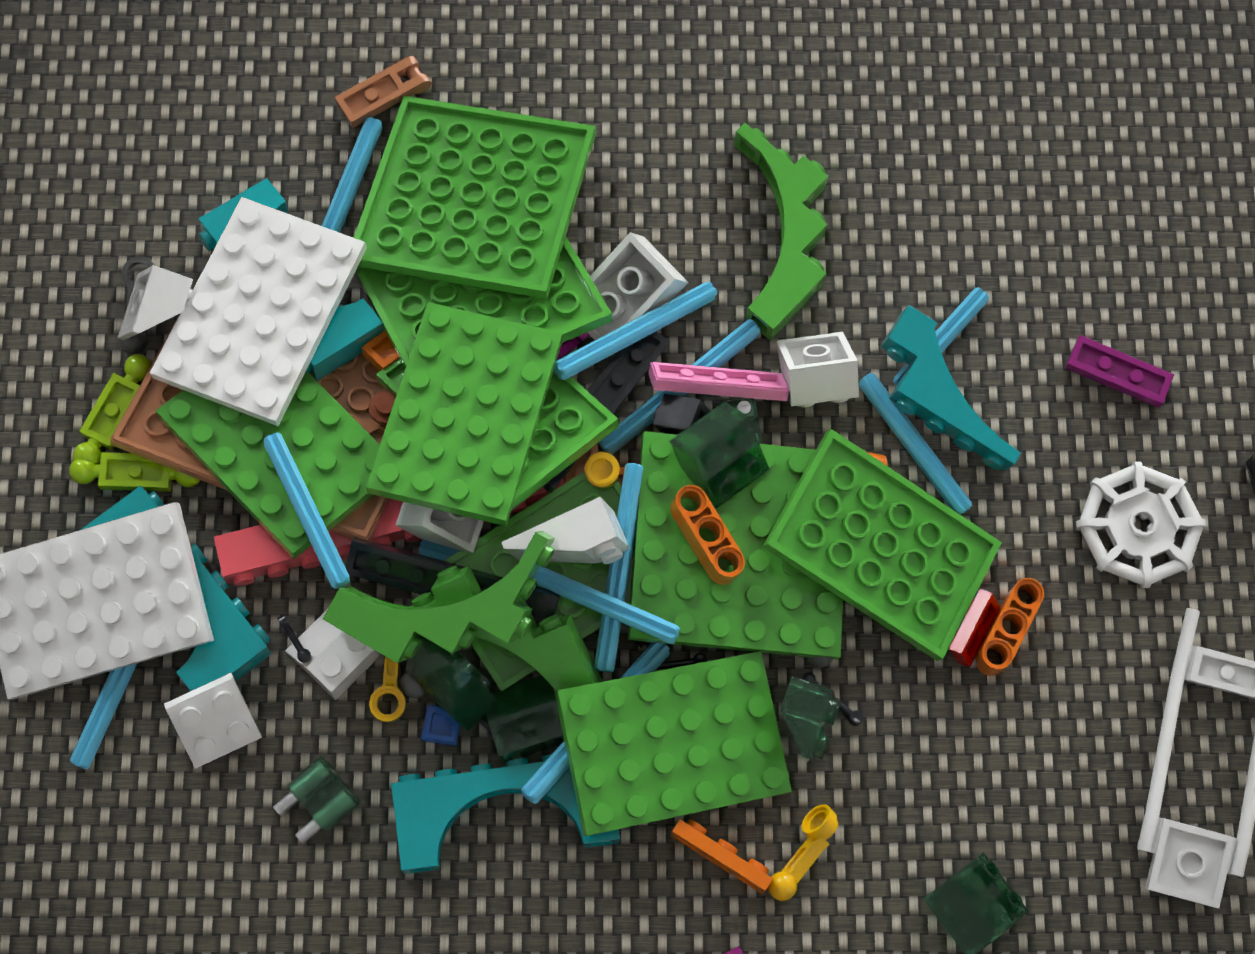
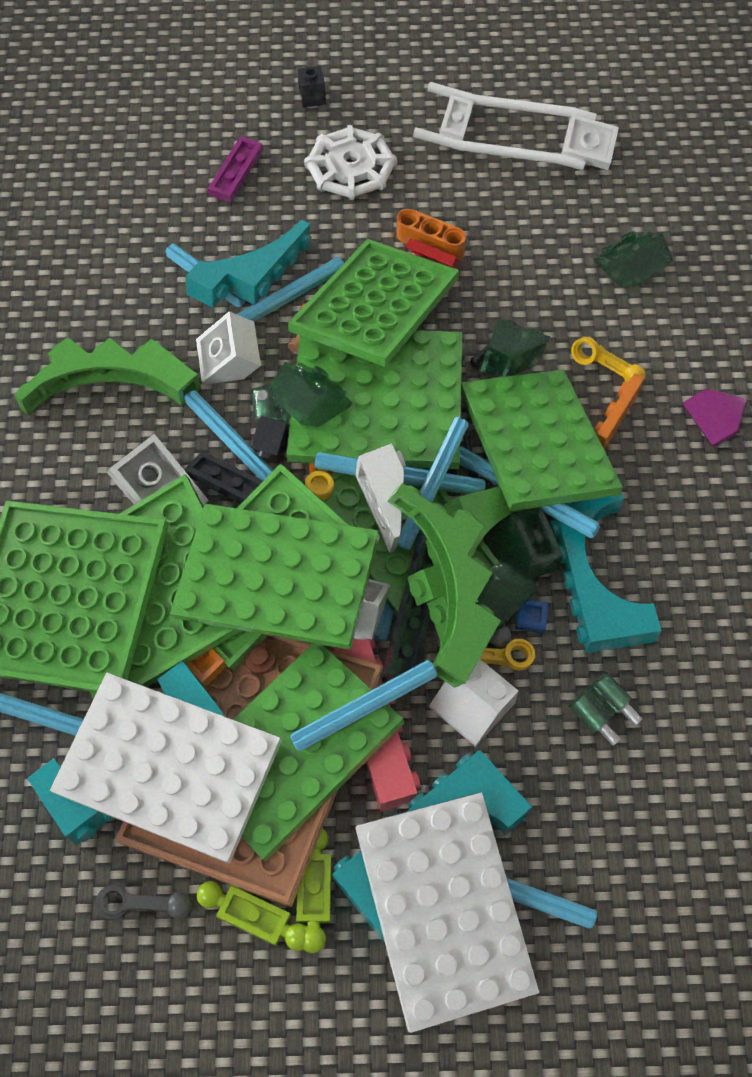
camera: 85 degrees left, 10 degrees down
white slope [118,265,193,340] -> none
white plate [164,673,262,769] -> none
black hinge [277,615,311,663] -> none
medium azure axle [554,282,718,380] -> none
bright pink tile [648,362,789,401] -> none
orange beam [670,485,745,585] -> none

